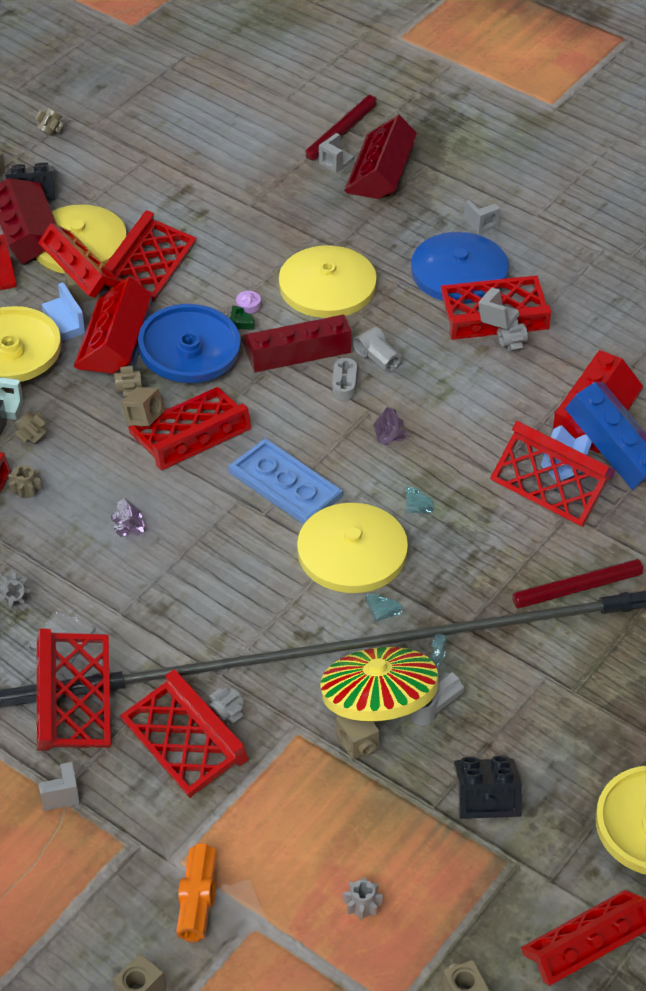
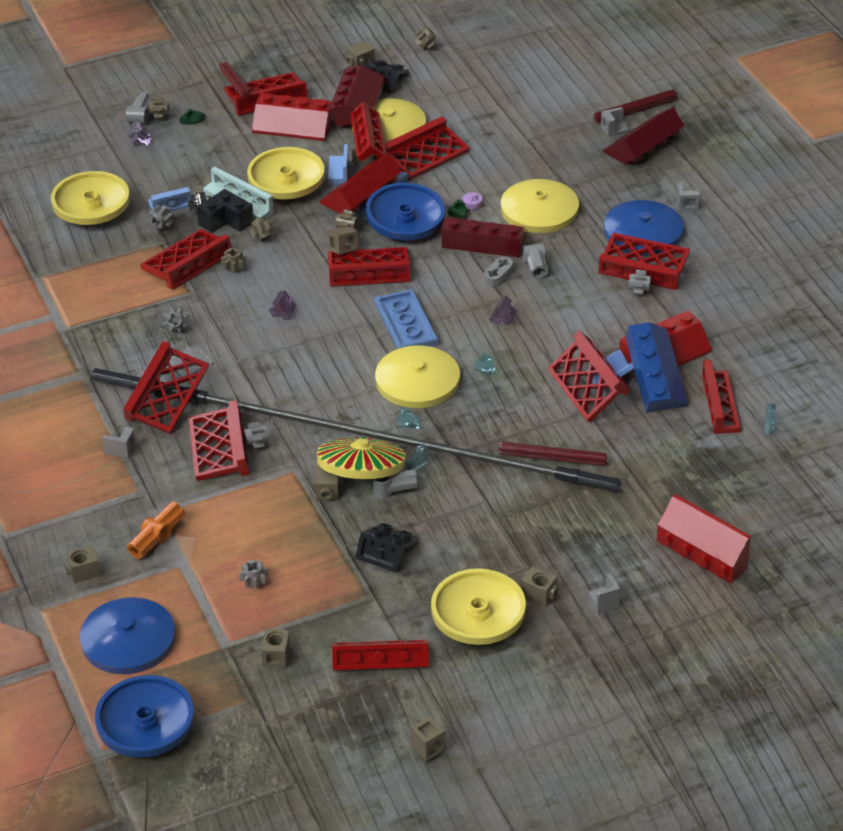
camera: 30 degrees right, 5 degrees down
light grey panel [478,287,519,329] -> none

